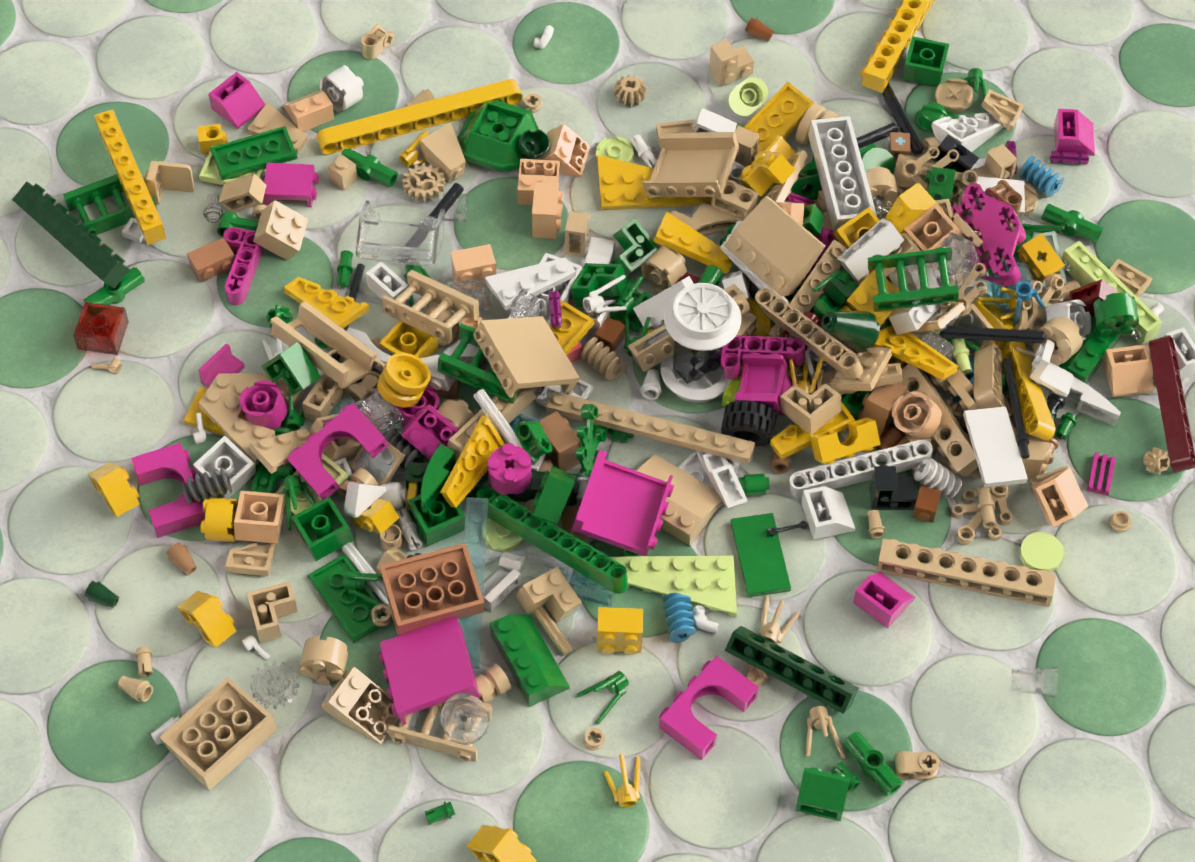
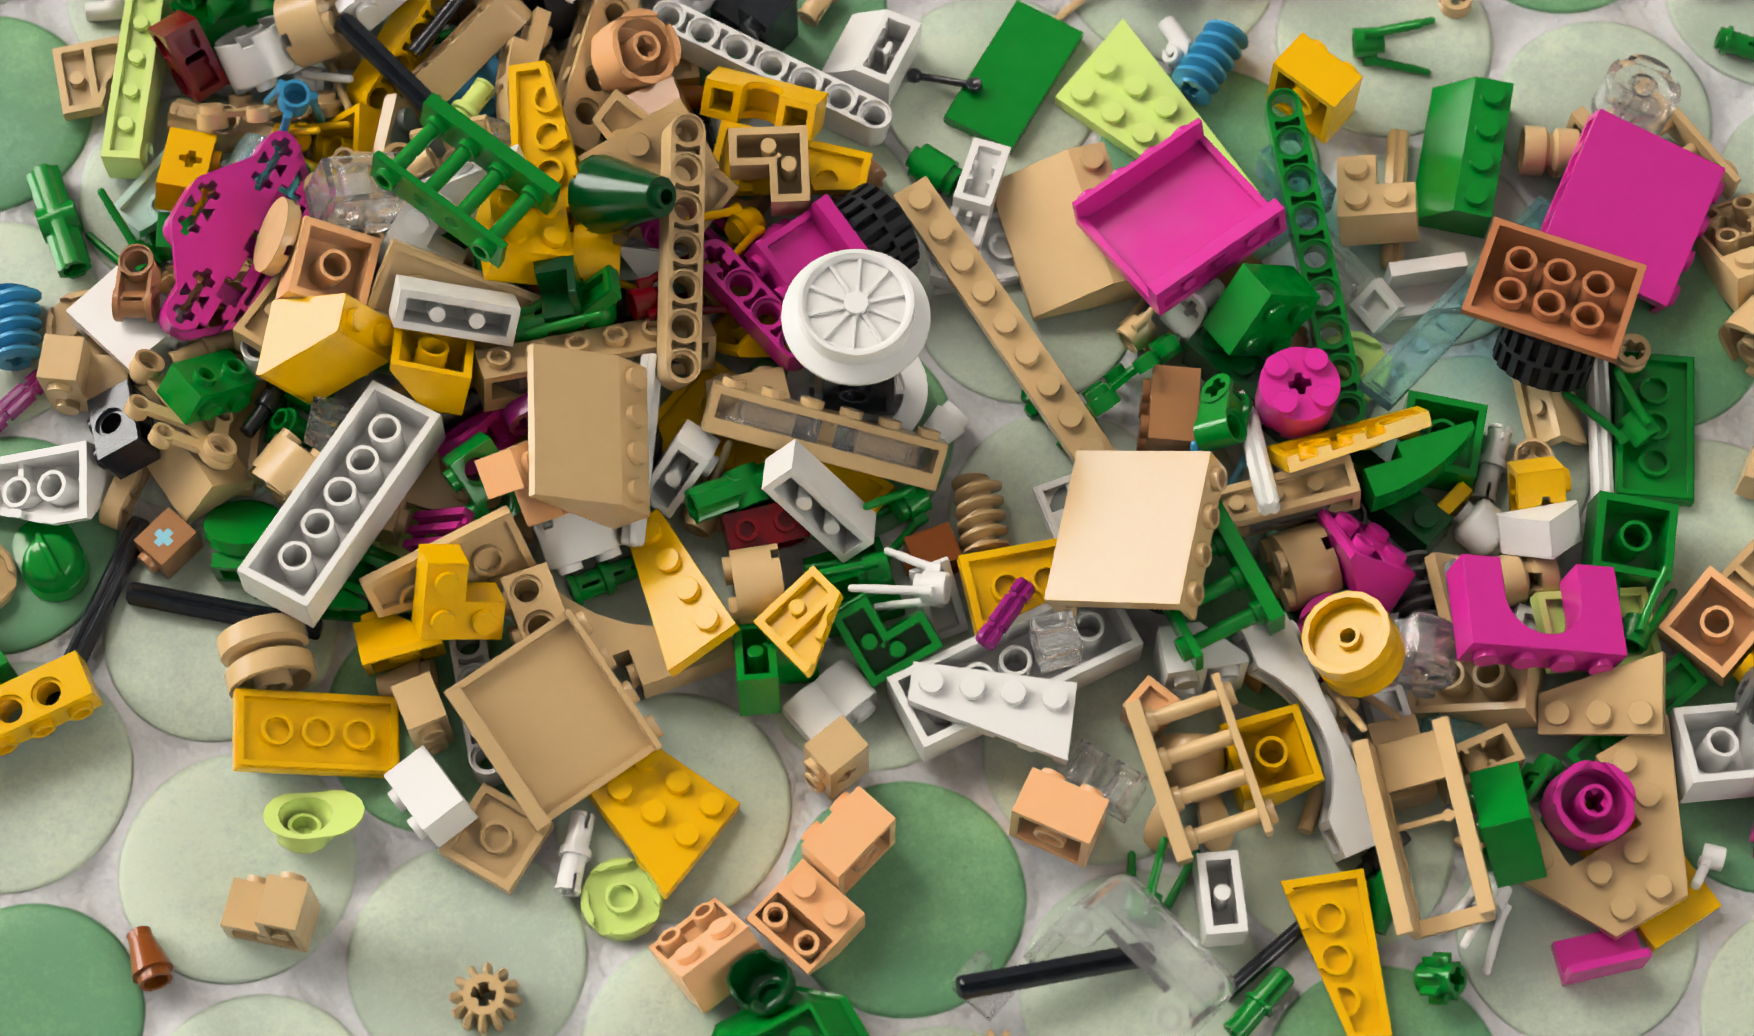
camera: 140 degrees left, 10 degrees up
none -> yellow wing [753,566,843,678]

